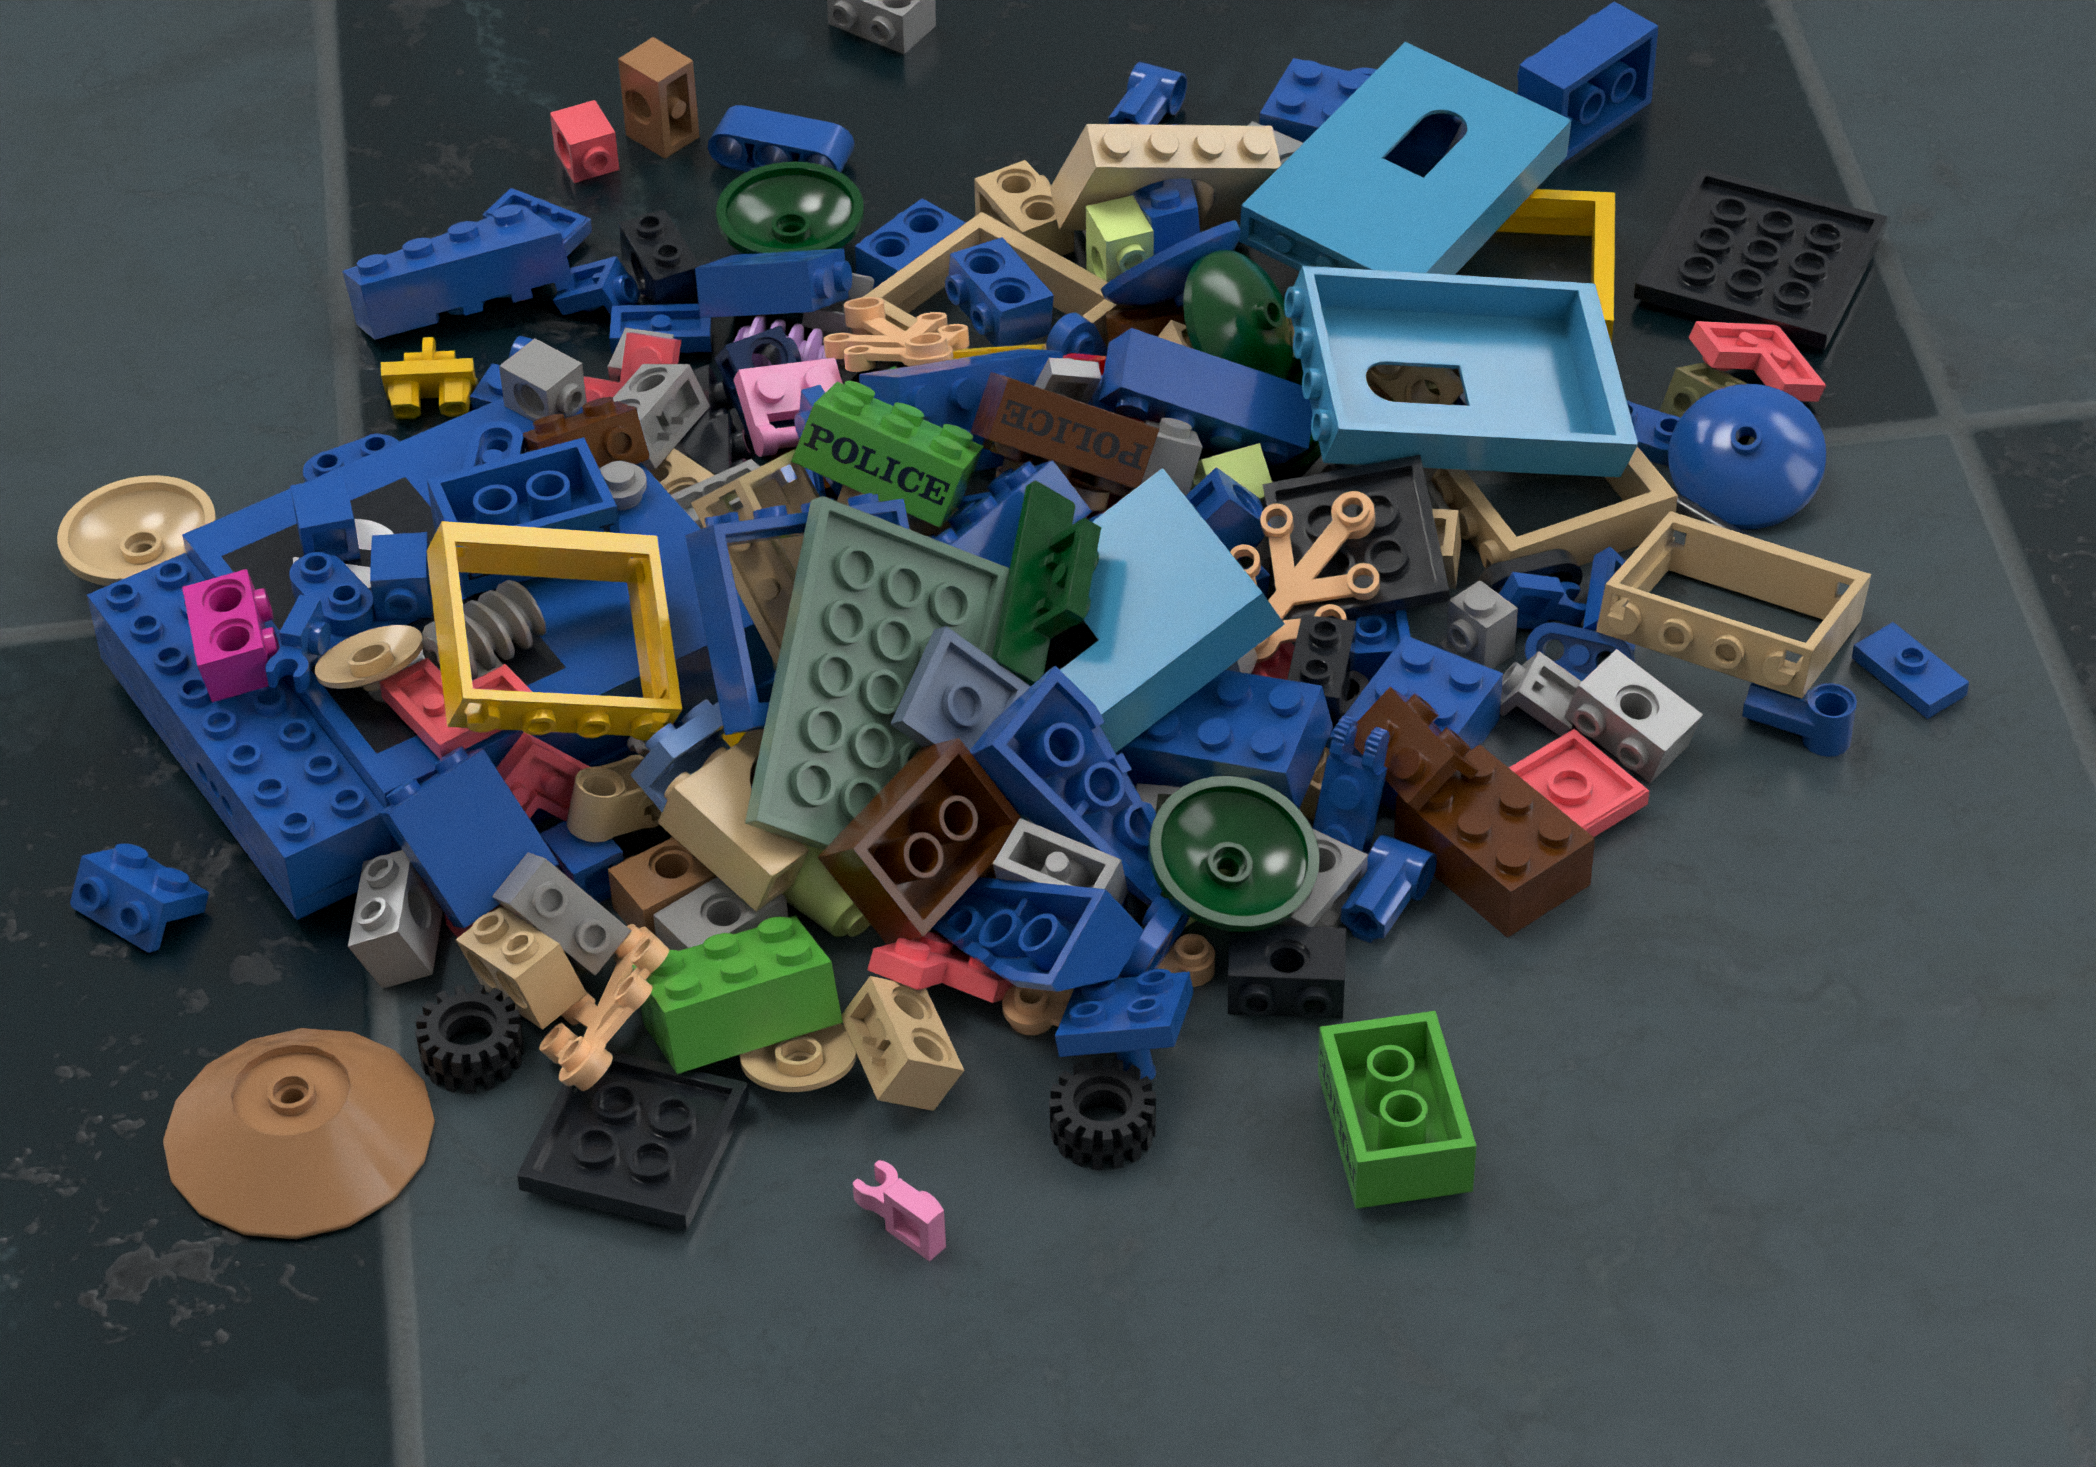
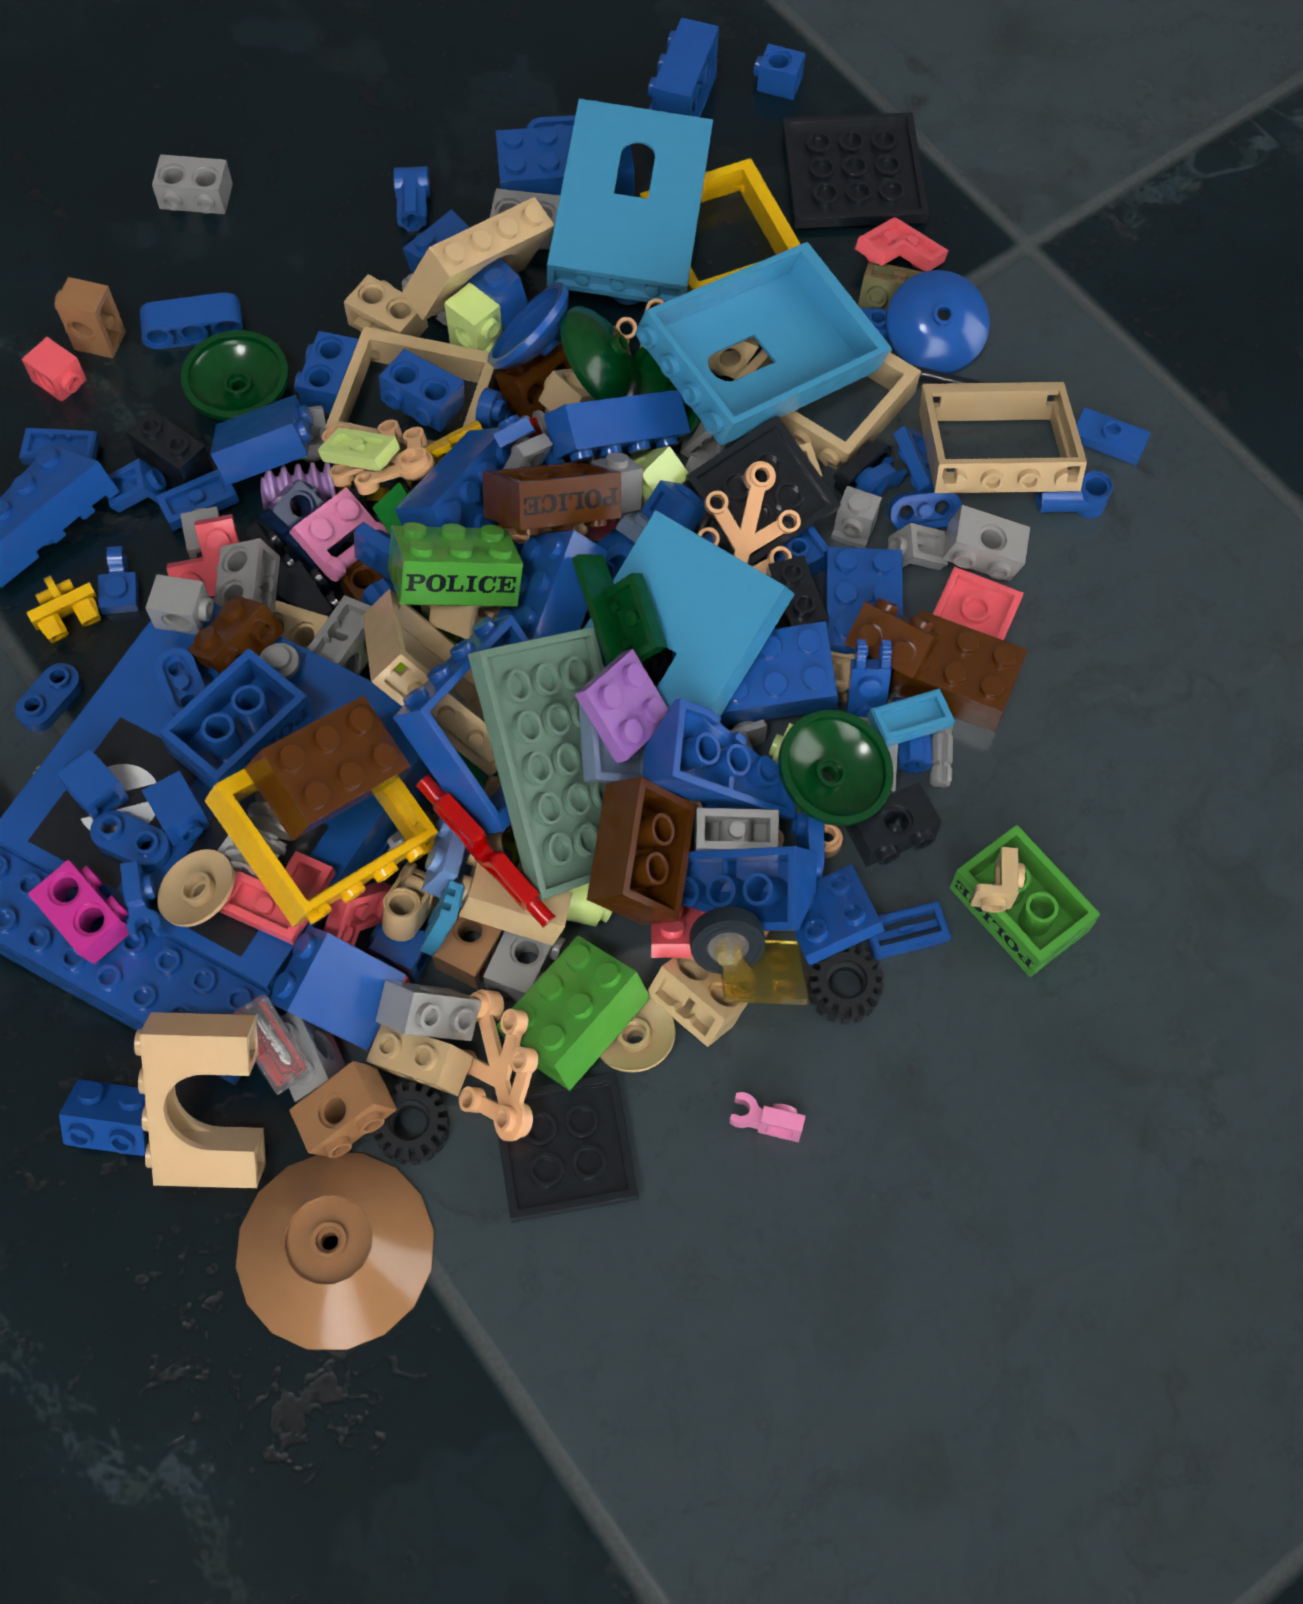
camera: 30 degrees left, 20 degrees up
none -> tan arch [134,1012,266,1188]
none -> clear slope [232,993,314,1095]
none -> reddish brown brick [244,695,411,841]
none -> medium nougat brick [289,1061,397,1158]
none -> yellowish green plate [318,427,401,472]
none -> red piece [416,775,556,928]
none -> dark azure tile [419,880,465,956]
none -> blue plate [493,414,536,450]
none -> medium lavender plate [575,649,669,763]
none -> plate [689,906,808,1005]
none -> blue brick [753,43,805,100]
none -> blue tile [866,900,952,960]
none -> dark azure tile [867,688,955,747]
none -> light grey axle [930,726,953,788]
none -> tan bracket [970,847,1025,913]

